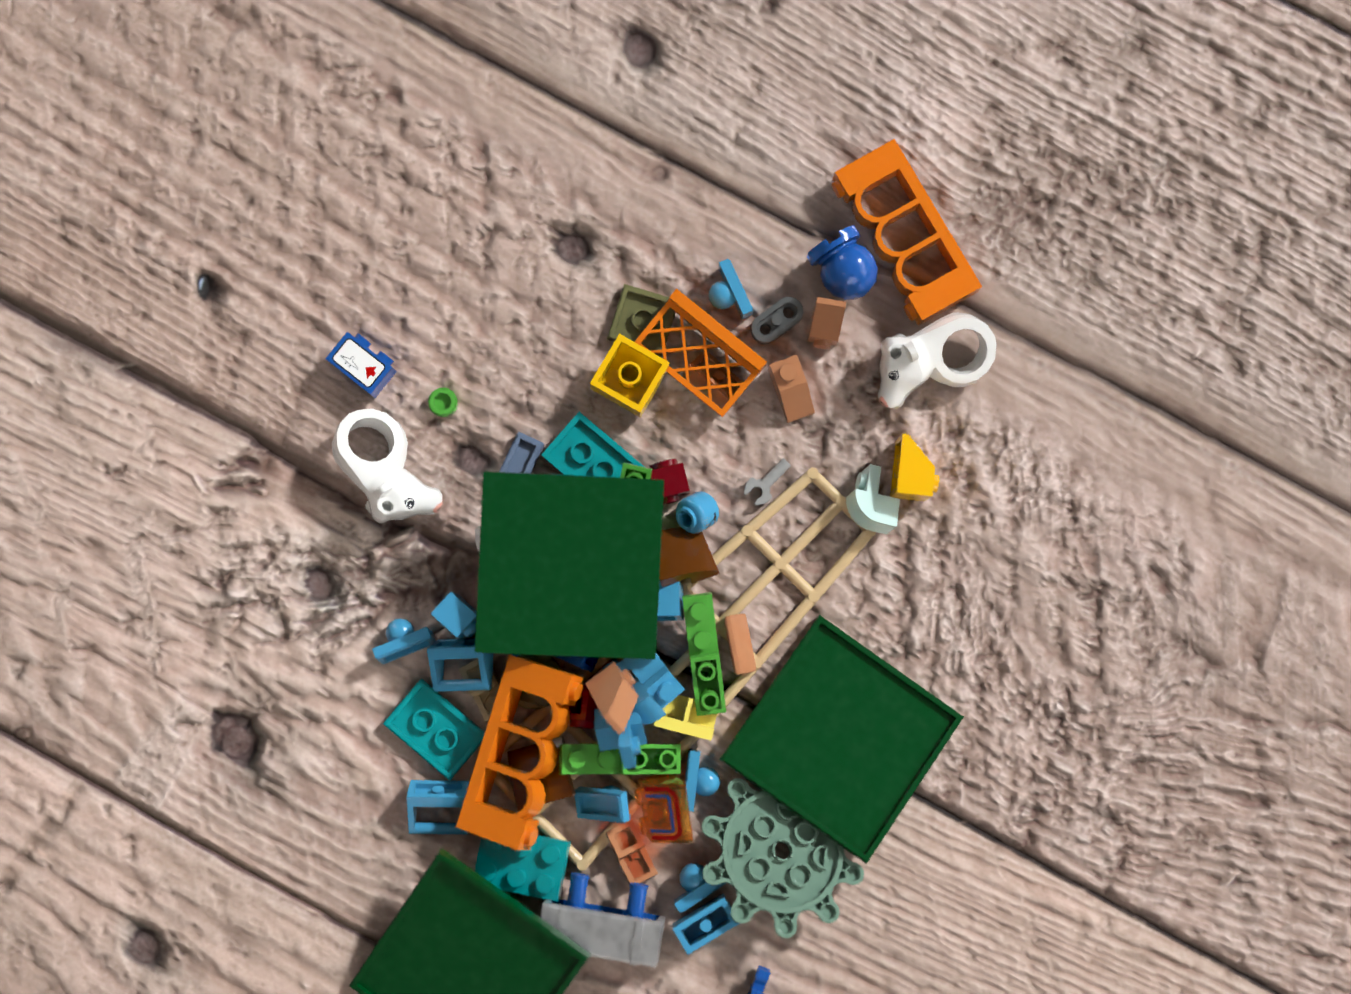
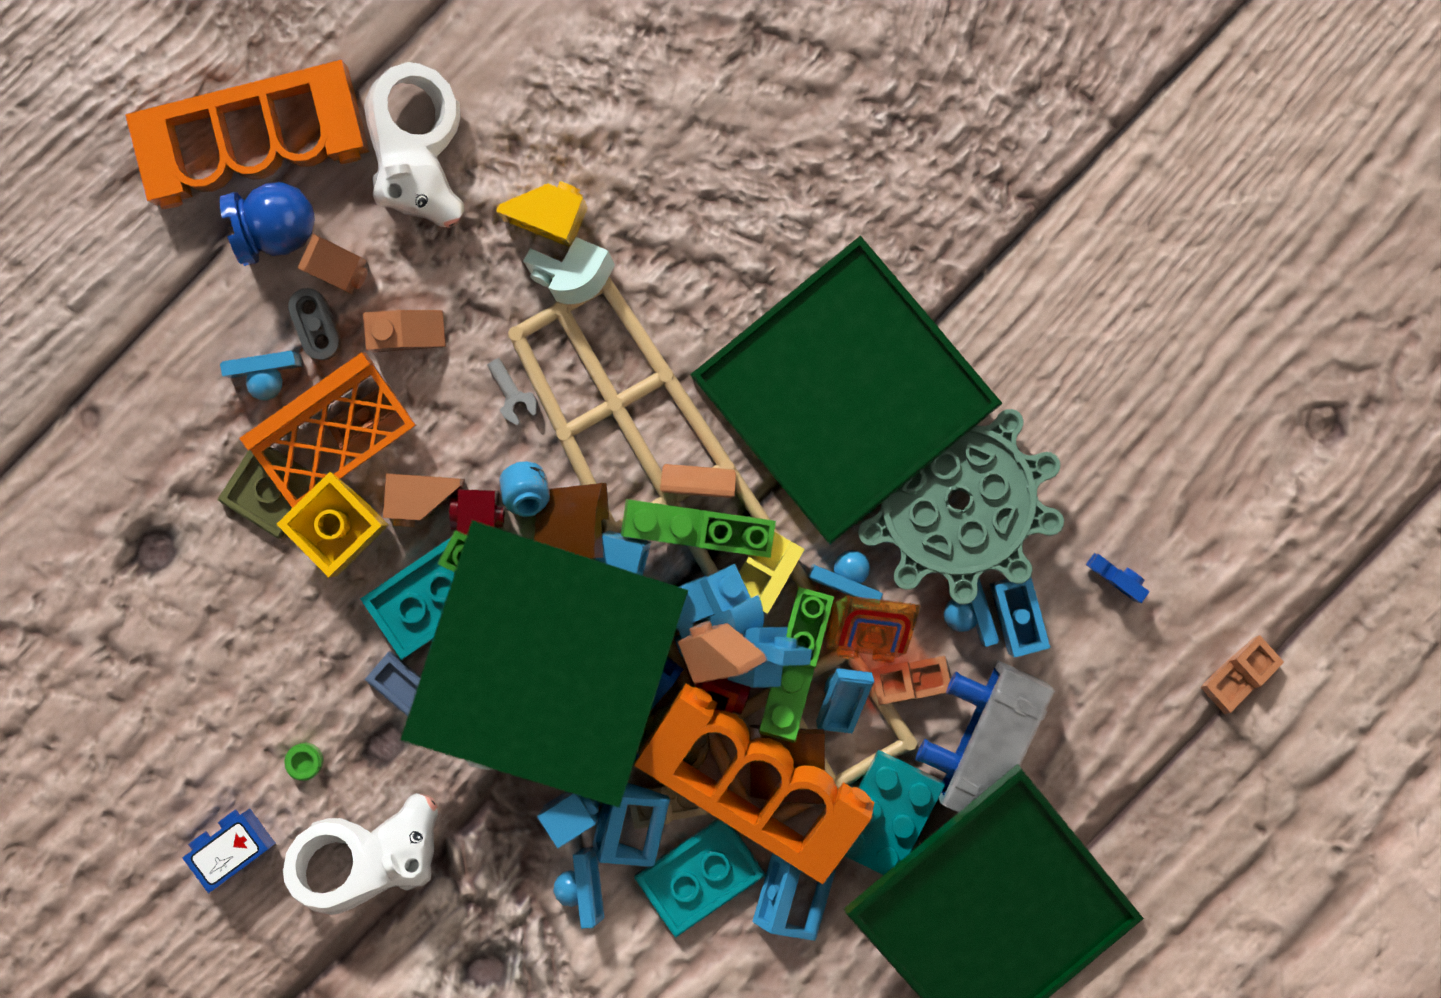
camera: 80 degrees left, 5 degrees up
none -> nougat slope [383,473,465,527]

